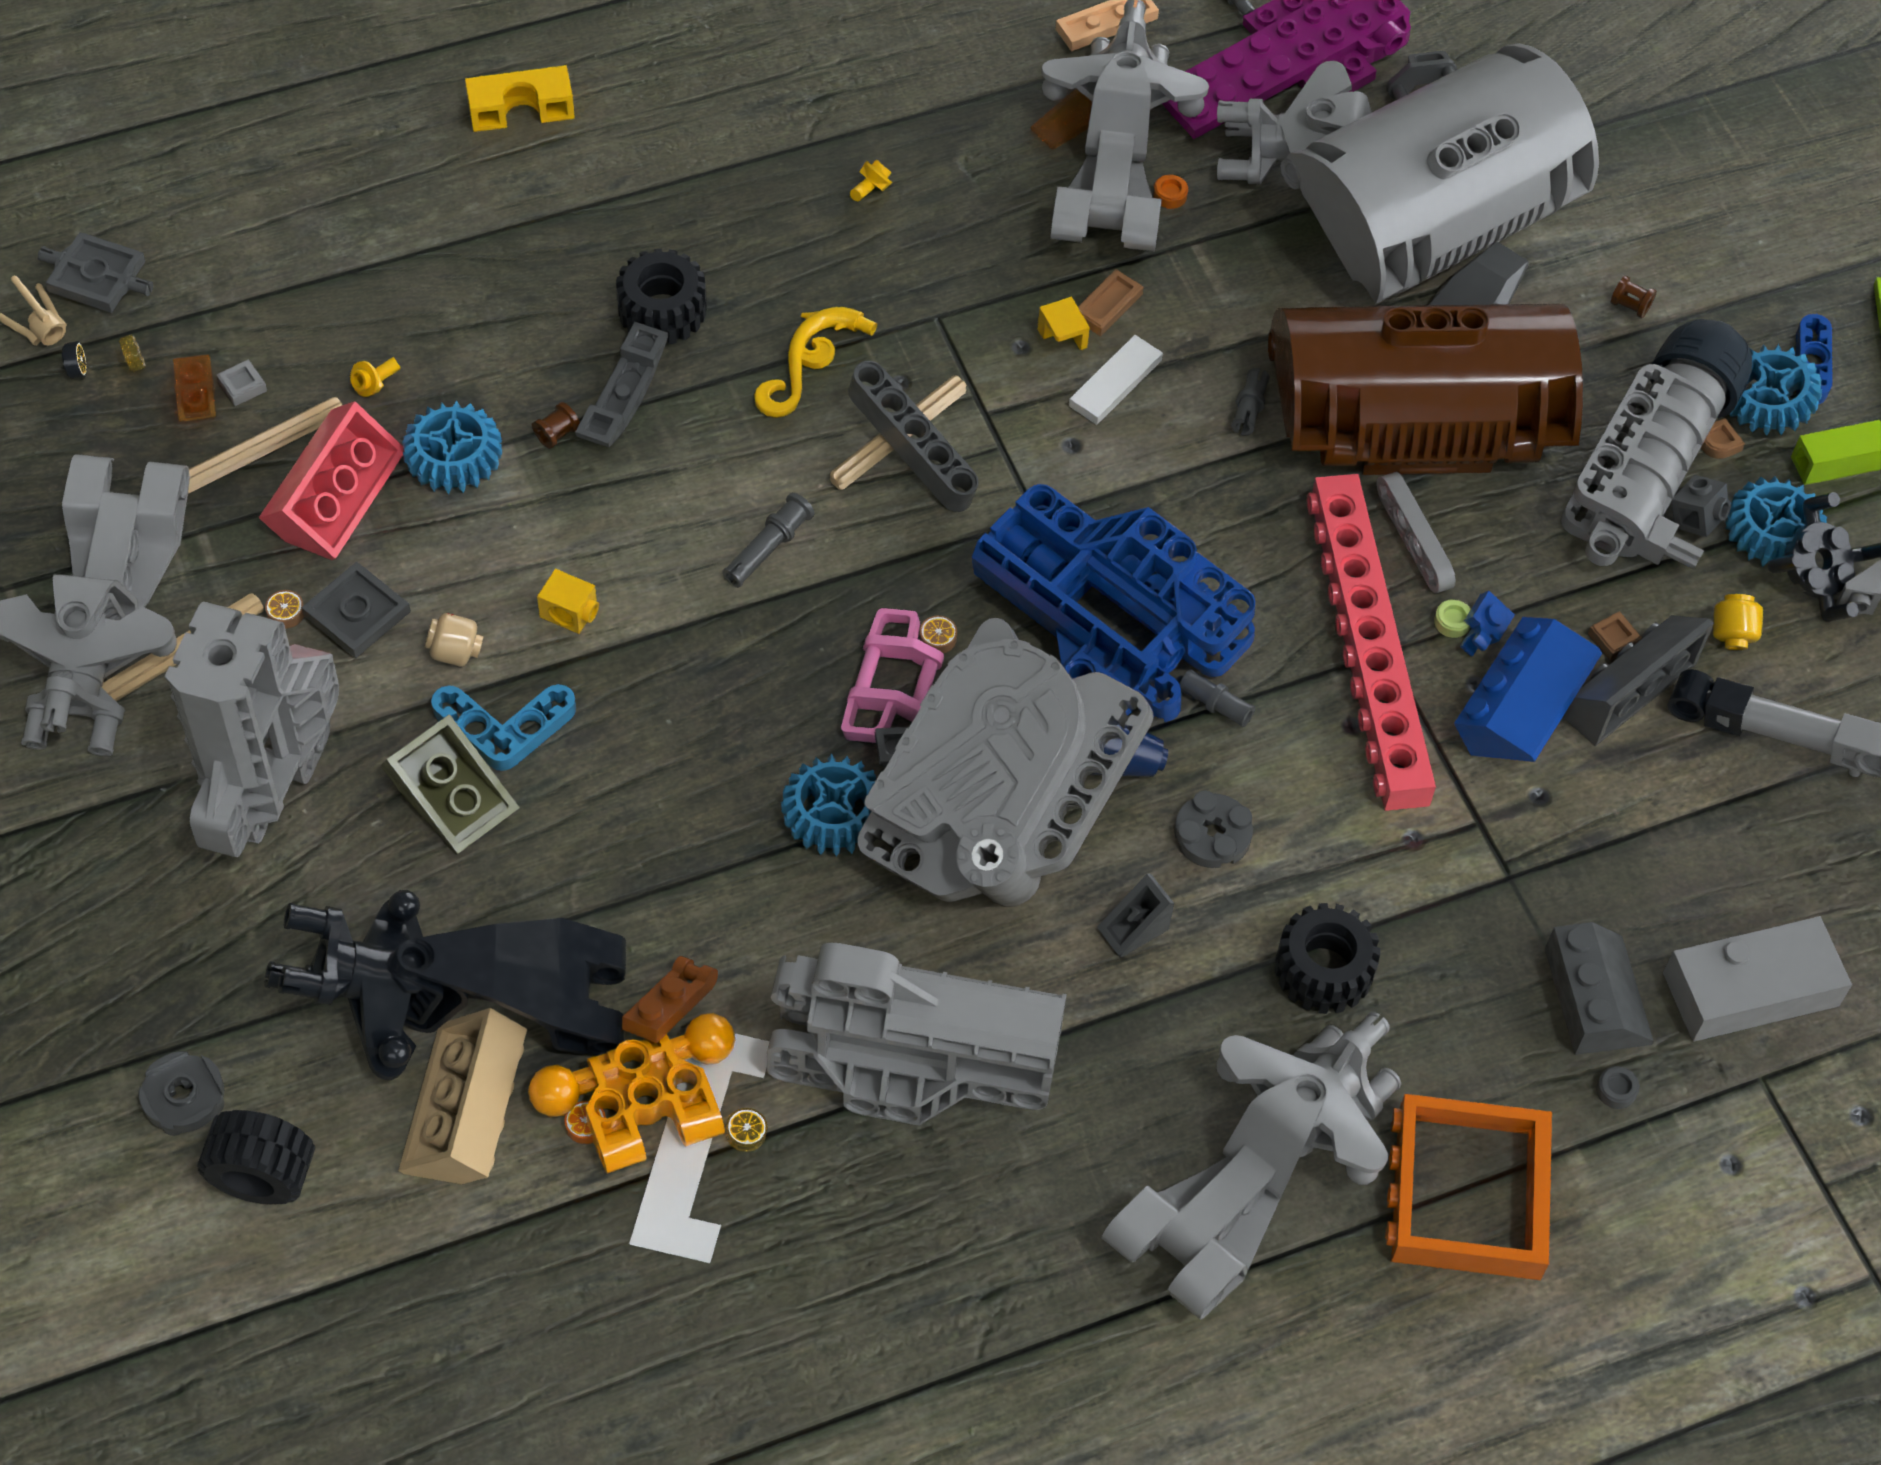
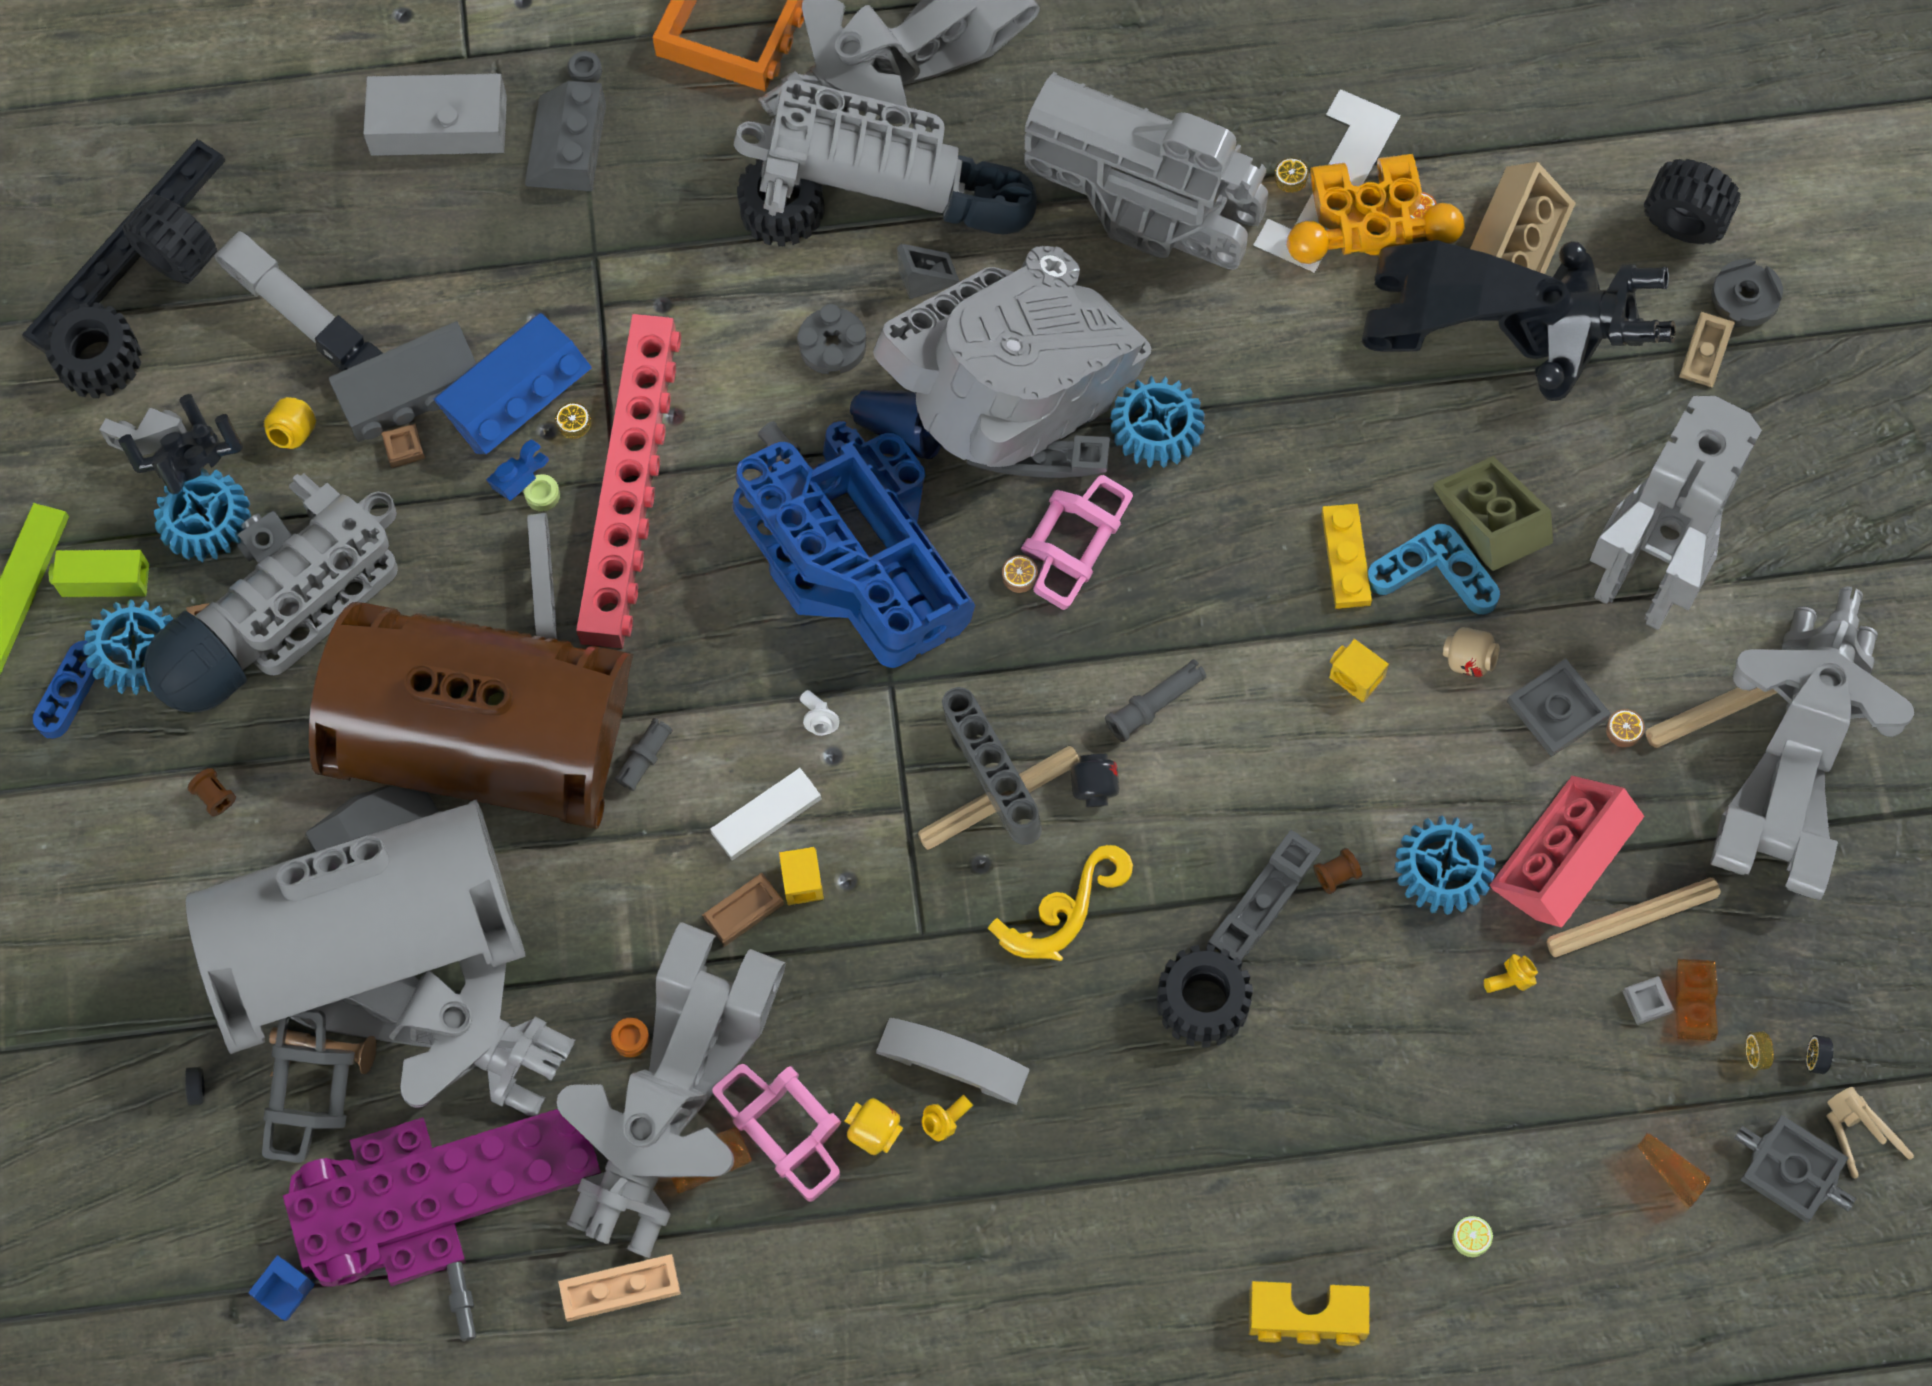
camera: 160 degrees left, 10 degrees up
dark orange plate [622,956,718,1043] -> none
none -> clear yellow tile [555,402,591,439]
none -> bright pink bar [712,1064,841,1202]
none -> light grey piece [734,80,1037,235]
none -> white plate [800,690,840,736]
none -> yellow head [844,1098,903,1155]
none -> light grey slope [876,1018,1030,1105]
none -> black head [1070,754,1120,807]
none -> yellow plate [1321,503,1372,609]
none -> yellowish green tile [1452,1216,1493,1257]
none -> clear orange slope [1638,1133,1711,1209]
none -> tan slope [1679,312,1735,388]

